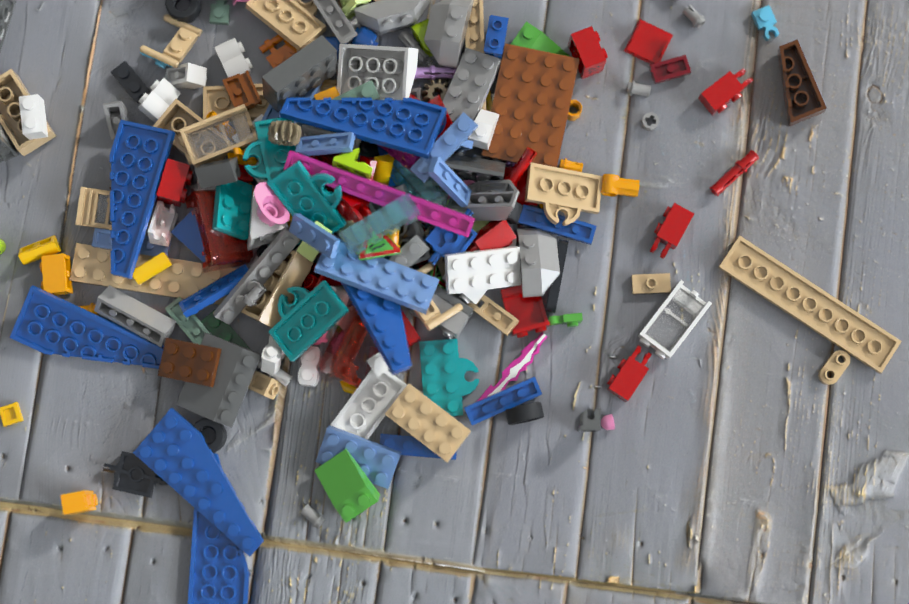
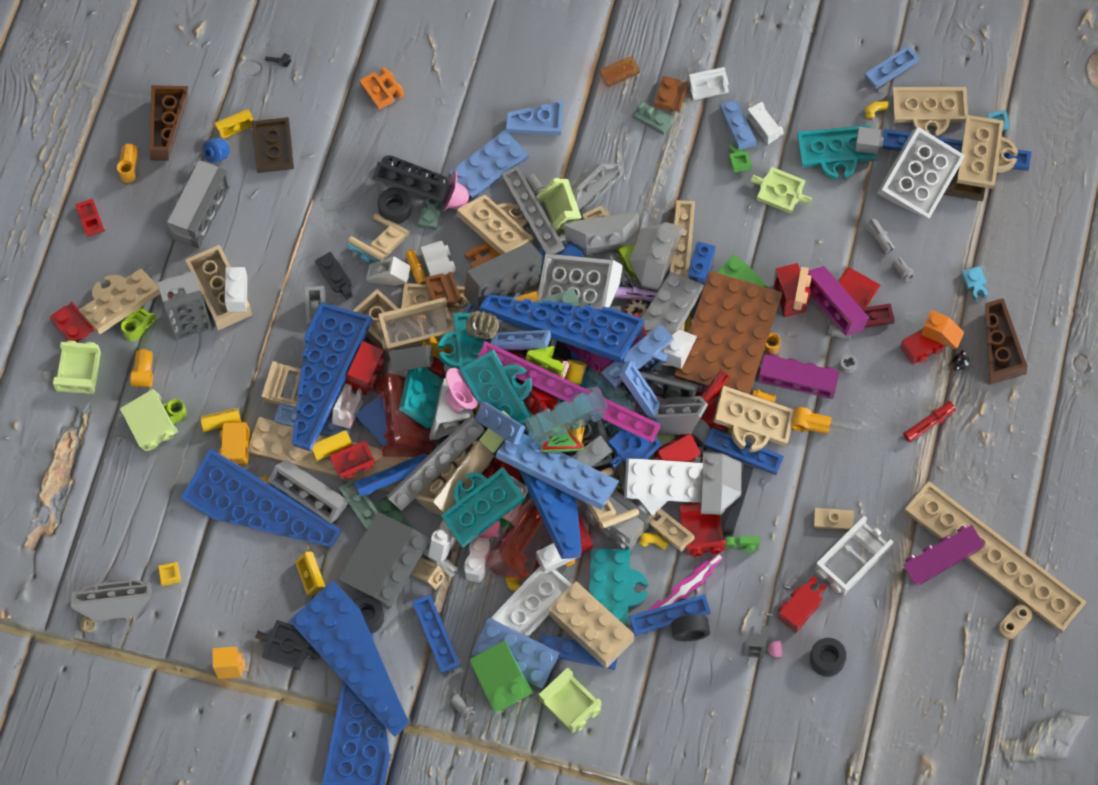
camera: 10 degrees right, 15 degrees down
white brick [137,78,181,123] -> none
reddish brown plate [158,338,222,387] -> none
light grey pin [243,282,267,307] -> none
red hinge [650,203,695,259] -> none
none -> yellow brick [295,552,326,596]
none -> red bracket [329,440,376,479]
none -> light orange axle [405,250,426,284]
none -> blue plate [412,595,460,674]
none -> yellowish green panel [539,668,601,734]
none -> yellow arm [638,533,669,550]
none -> magenta brick [758,354,840,399]
none -> light nougat plate [794,267,811,310]
none -> magenta brick [808,266,869,336]
none -> black tyre [810,638,847,677]
none -> magenta brick [903,525,985,587]
none -> orange slope [921,310,964,350]
none -> black plate [951,350,969,371]

